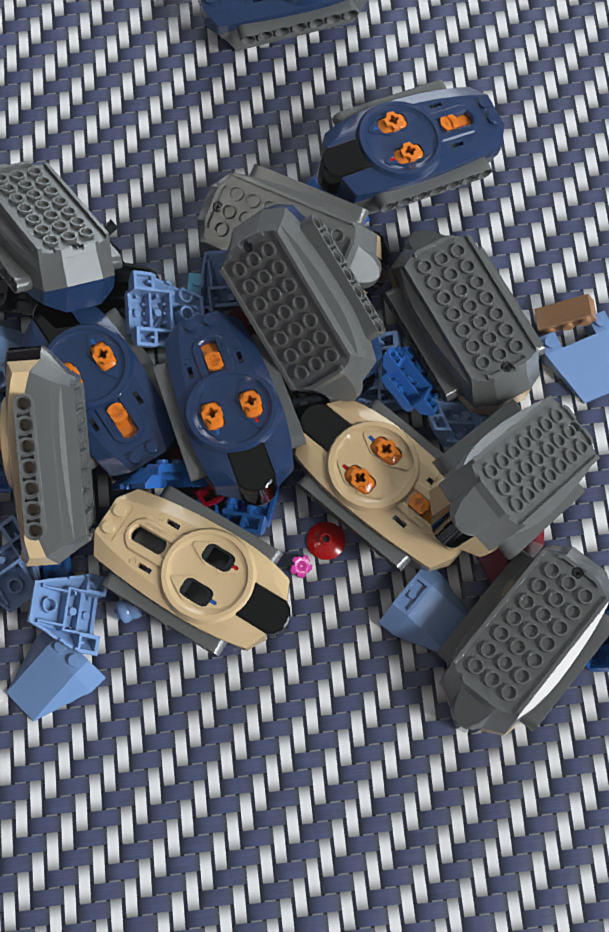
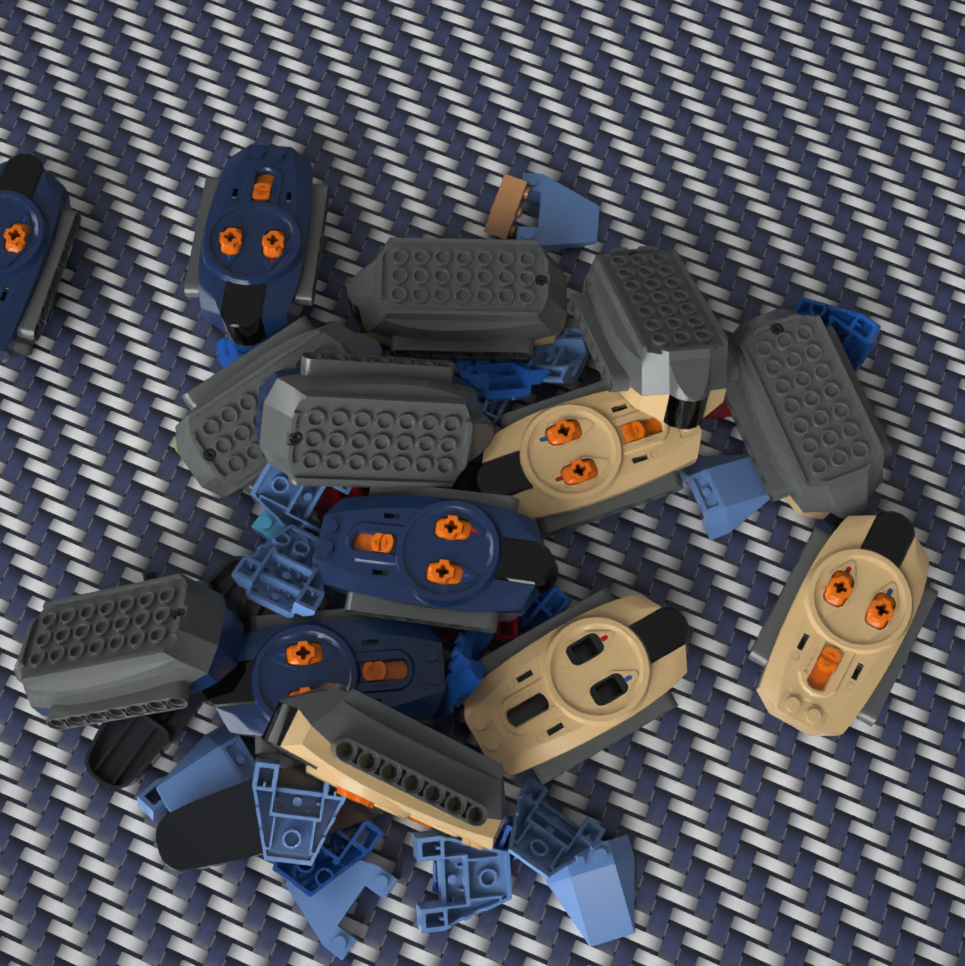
camera: 60 degrees left, 0 degrees up
medium blue piece [113,599,142,623] -> none
dark pink plant [289,554,312,578] -> none
red dish [307,522,345,560] -> none
none -> tan piece [747,511,938,736]

